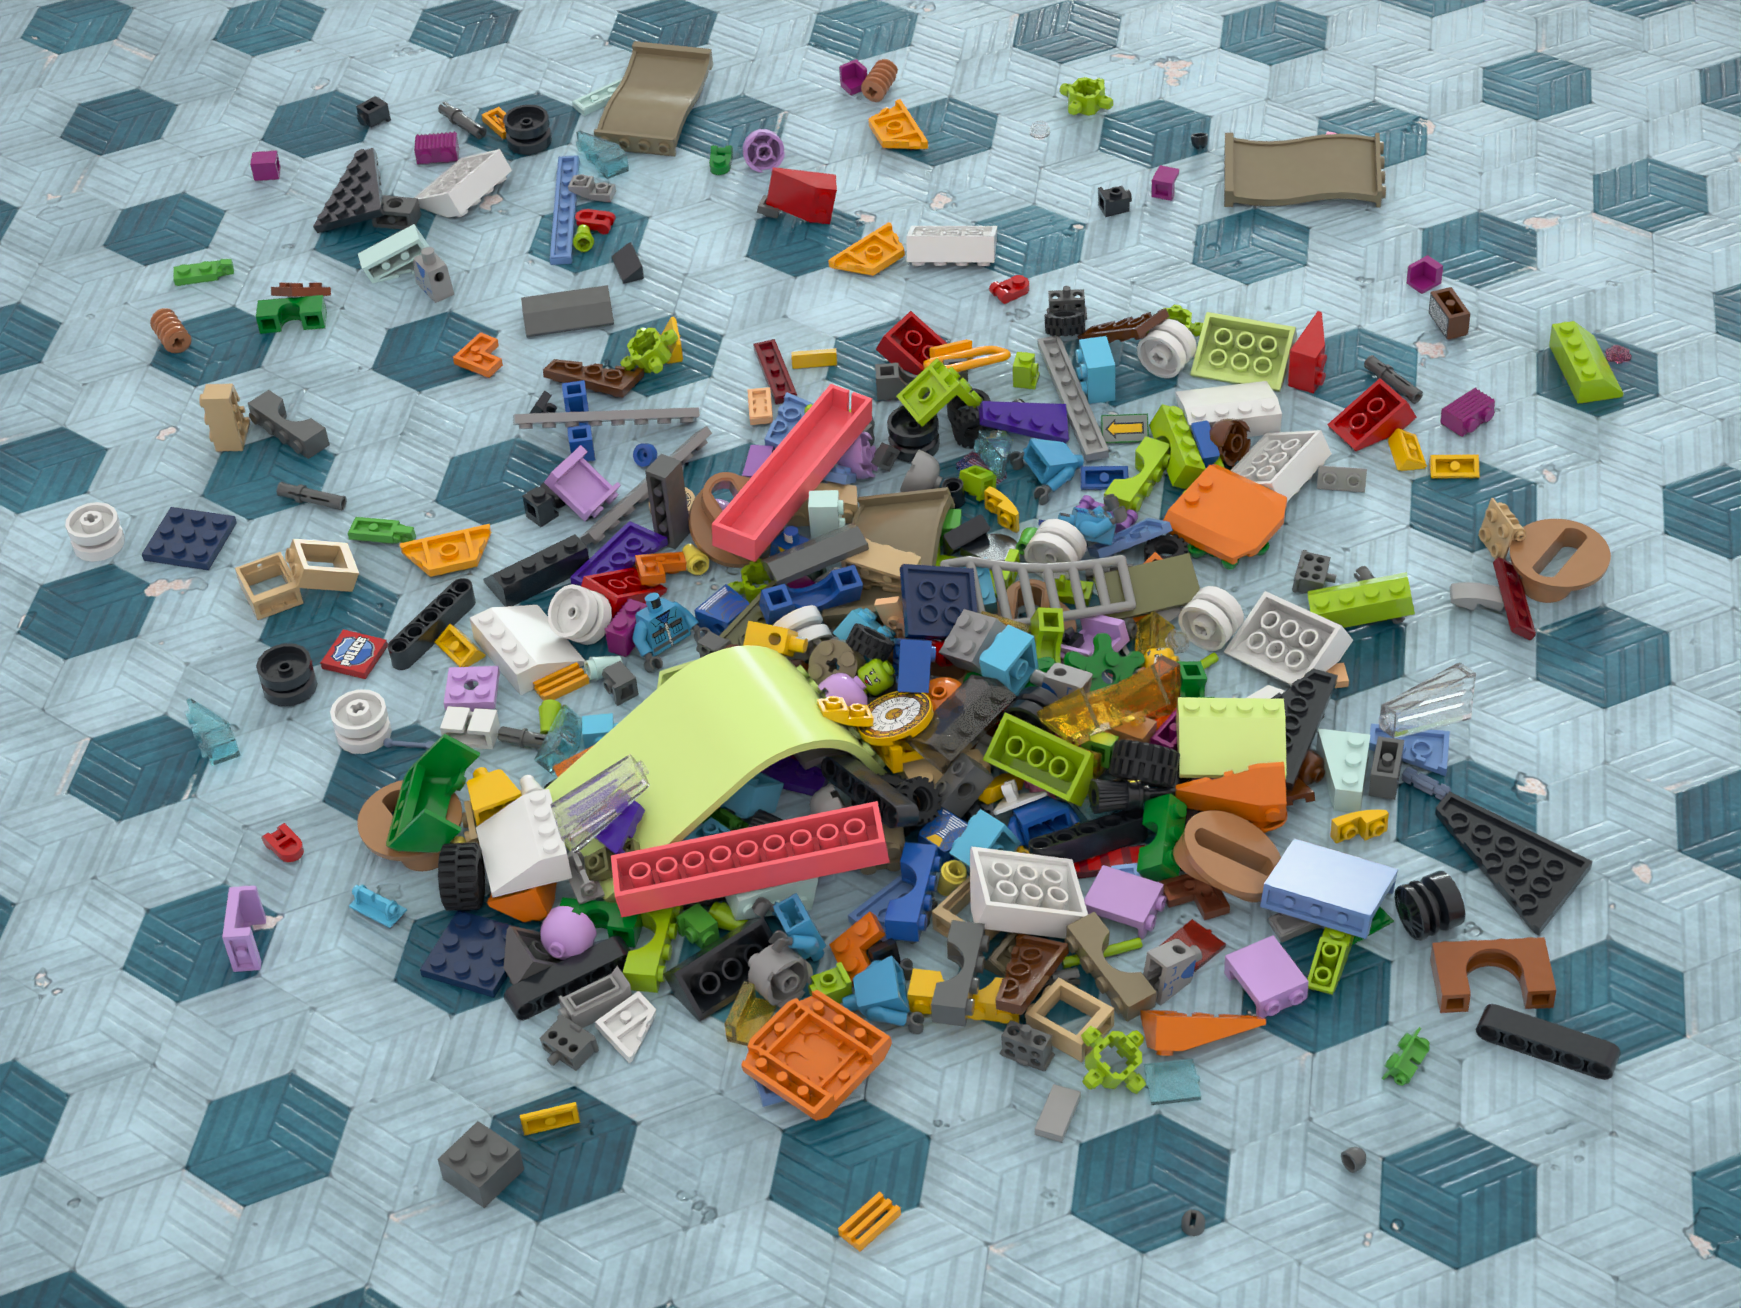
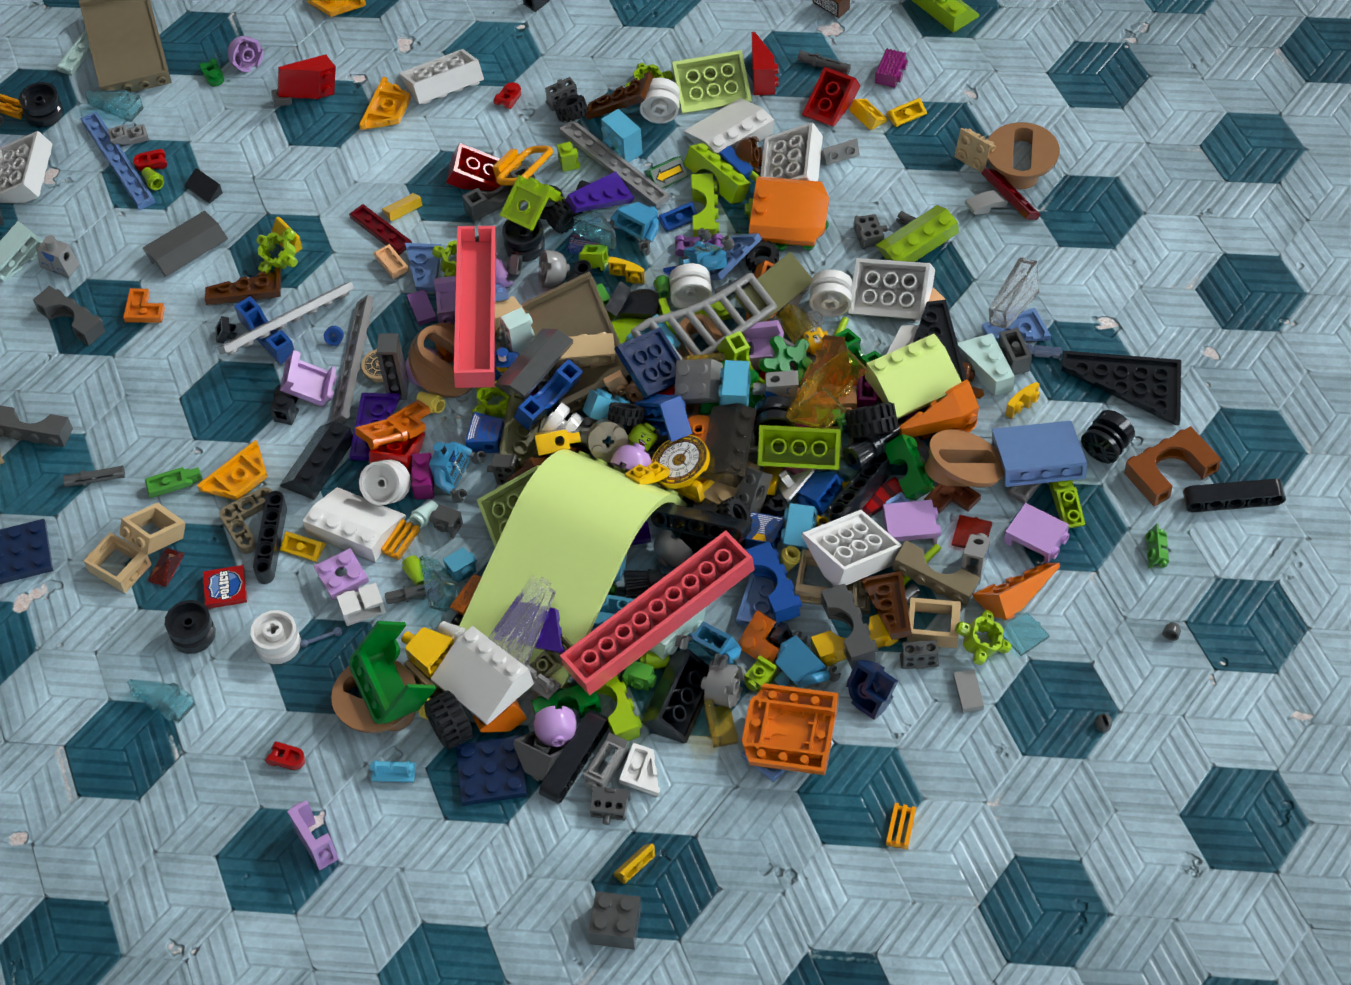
camera: 30 degrees left, 10 degrees up
none -> dark grey arch [33,286,105,346]
none -> clear red slope [148,548,185,587]
none -> dark tan beam [219,487,272,554]
none -> orange plate [355,419,408,450]
none -> dark blue brick [846,660,898,720]

